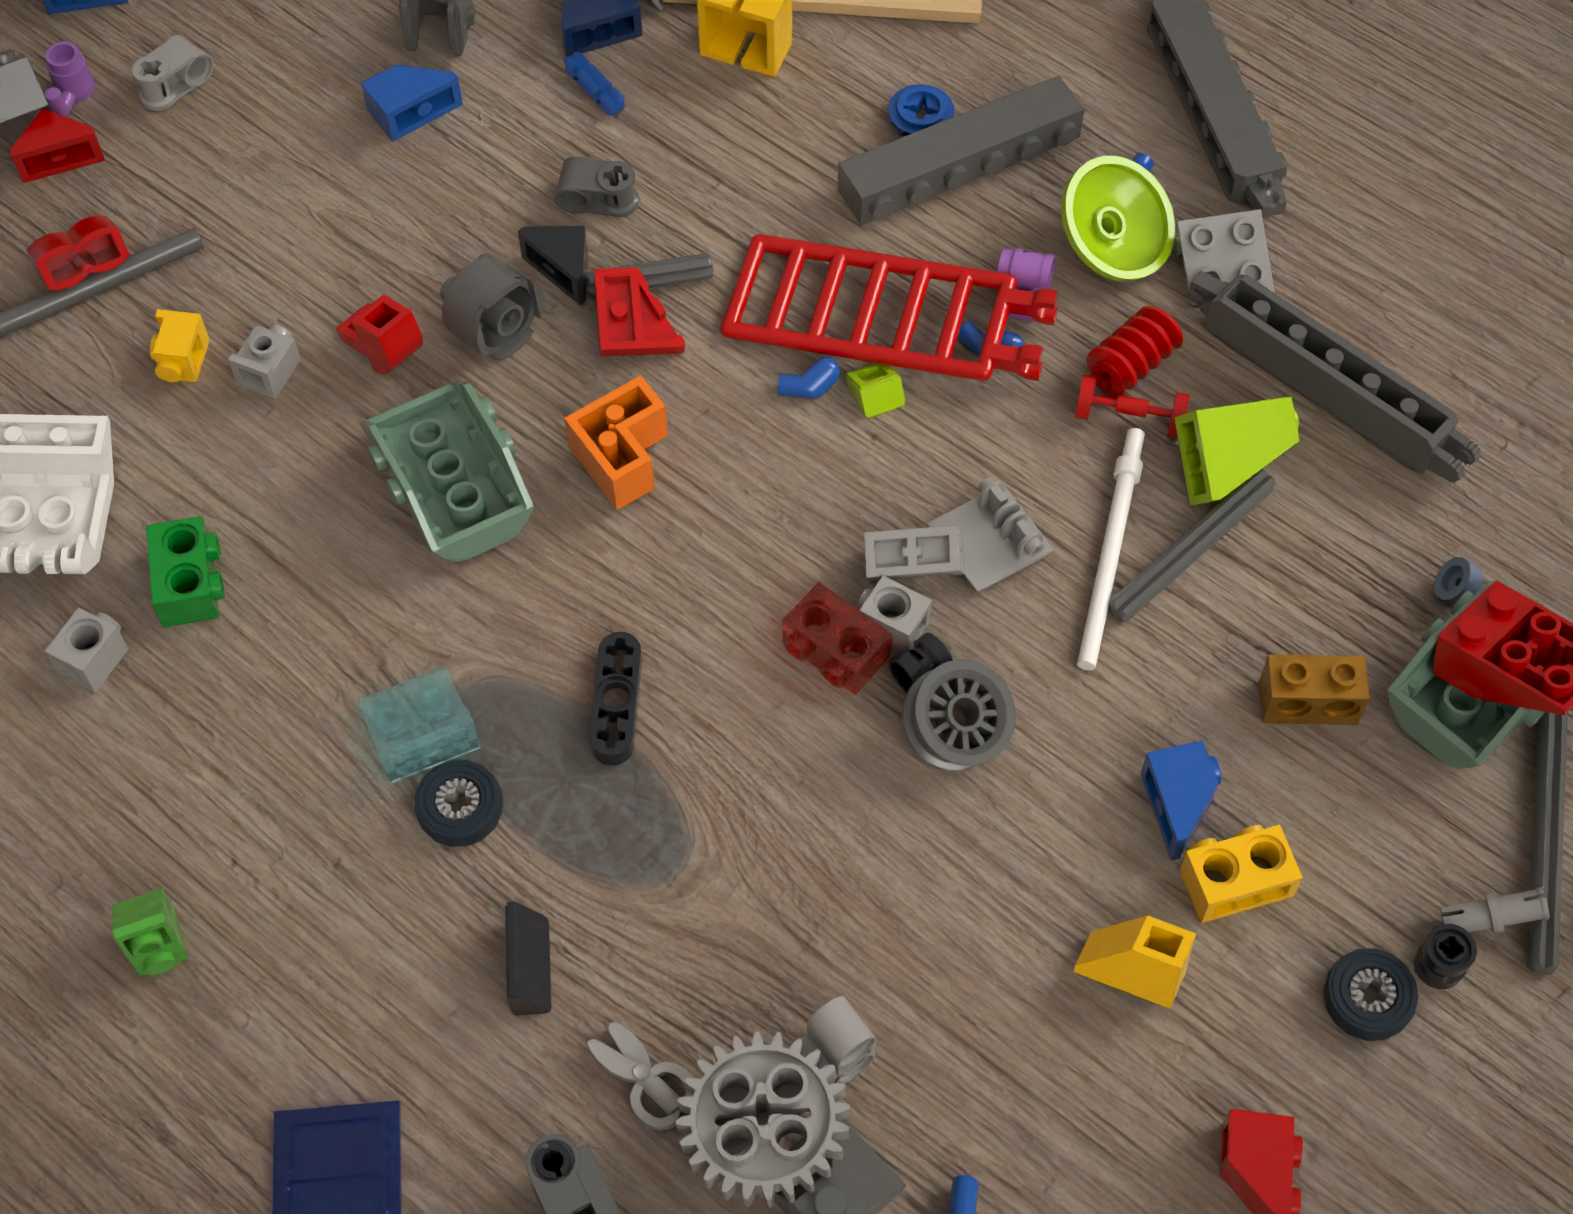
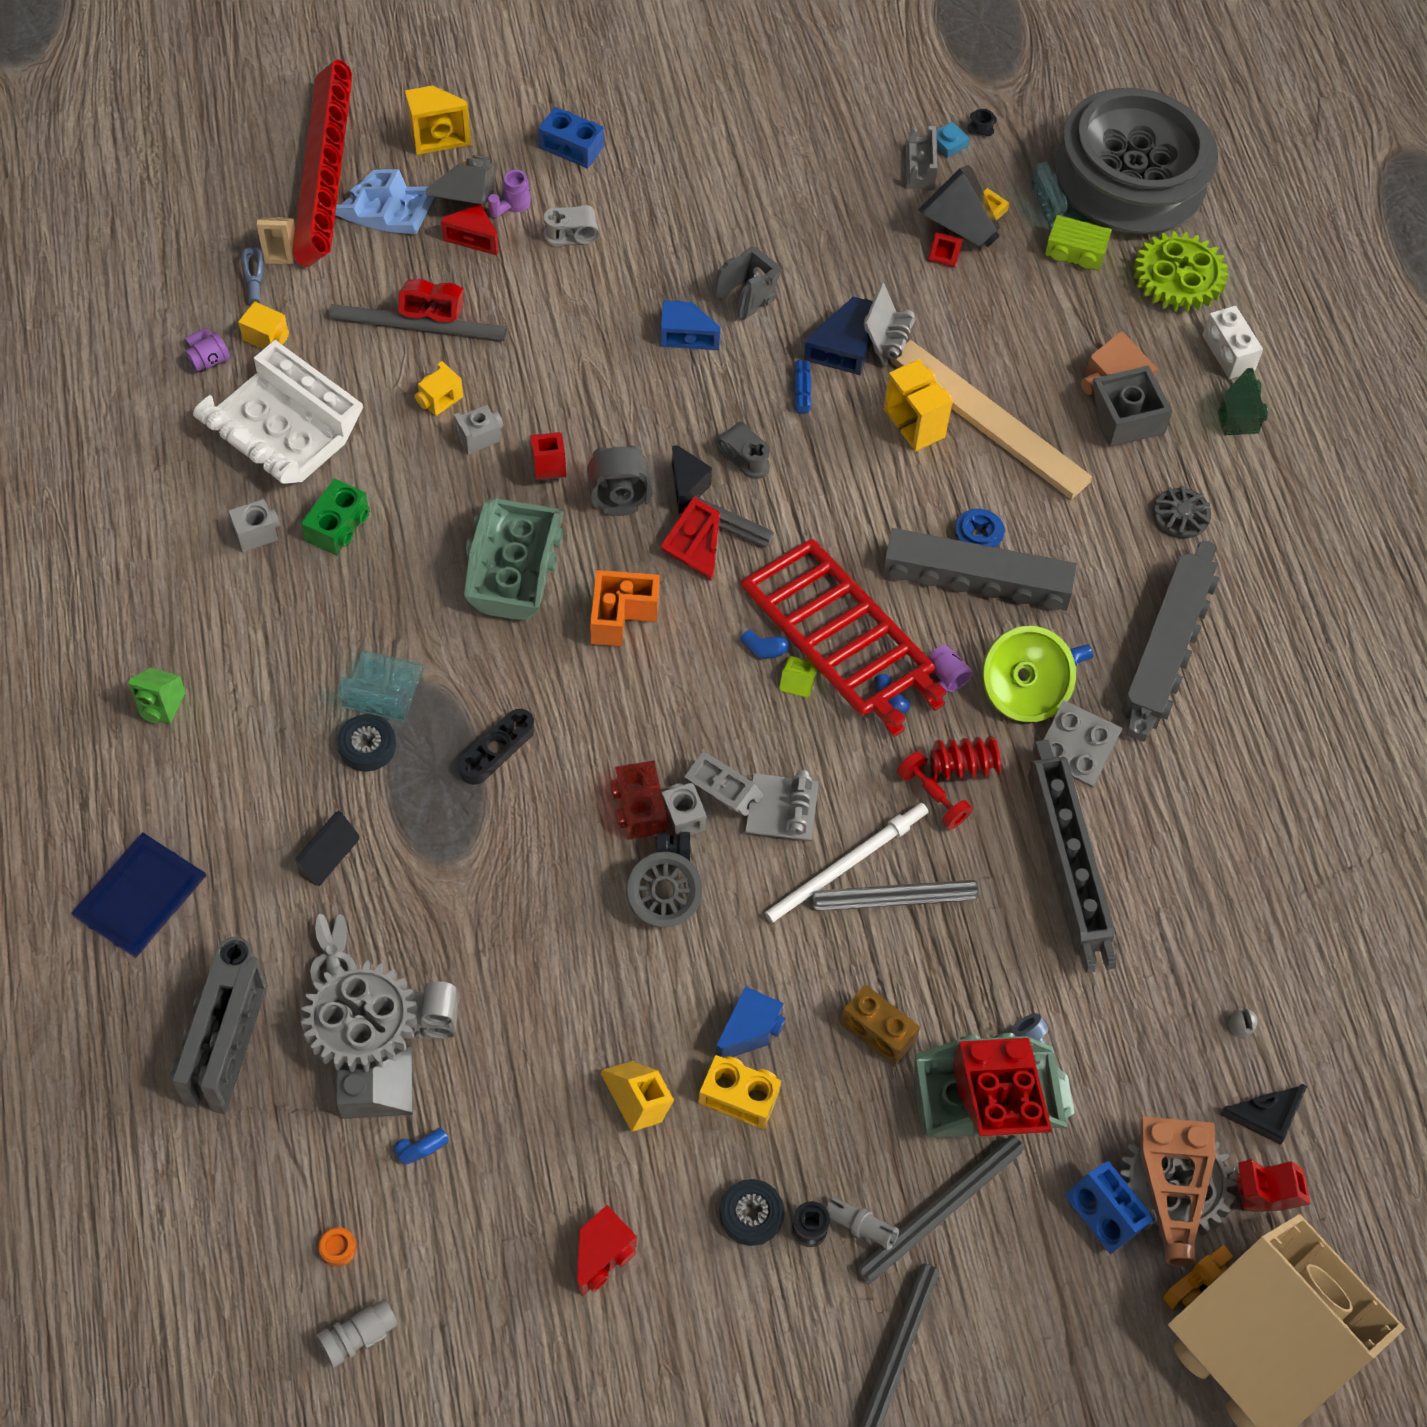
camera: 35 degrees right, 0 degrees up
lime slope [1174,396,1300,506] -> none

